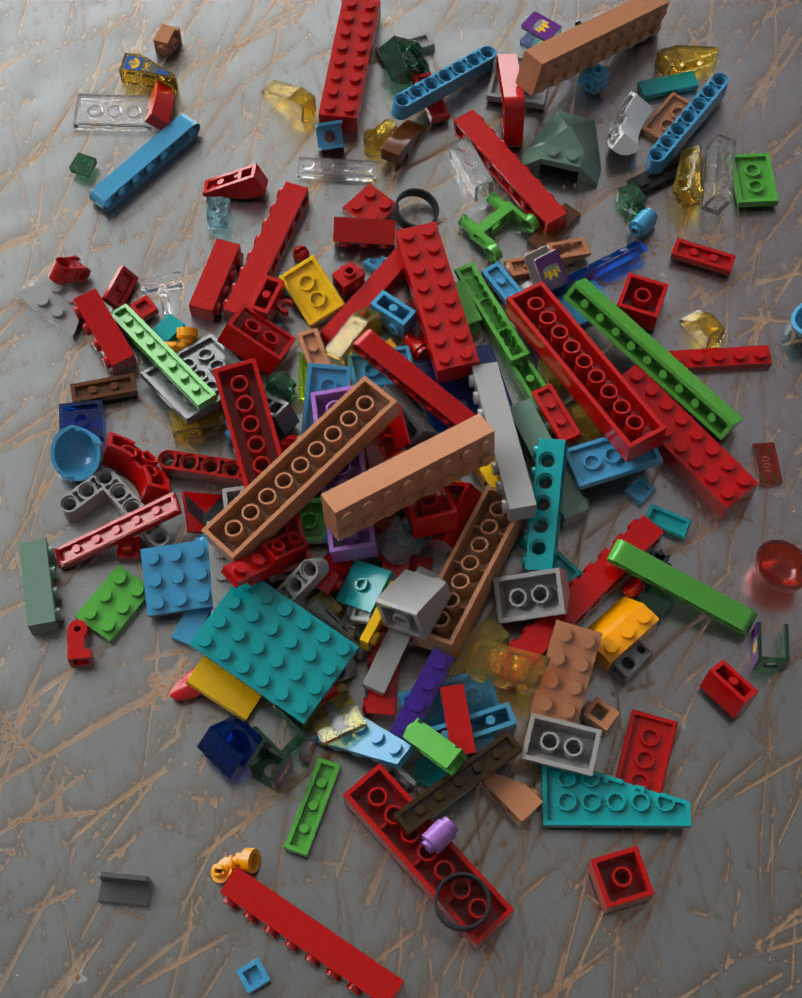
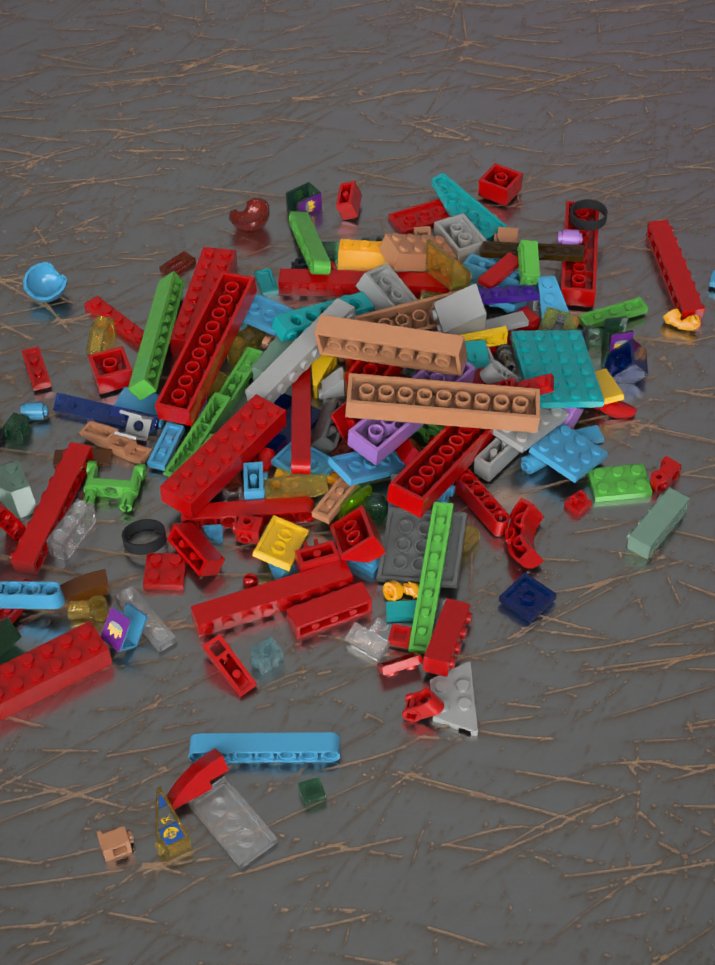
camera: 130 degrees left, 15 degrees down
dark azure cylinder [50,425,104,481] -> none
tile [54,492,182,570] -> none
light grey beam [59,468,173,548] -> none
reddish brown plate [70,373,138,407] -> none
piece [182,491,224,534] -> none
clear yellow slope [261,79,316,123] -> none
red plate [532,383,581,444] -> none

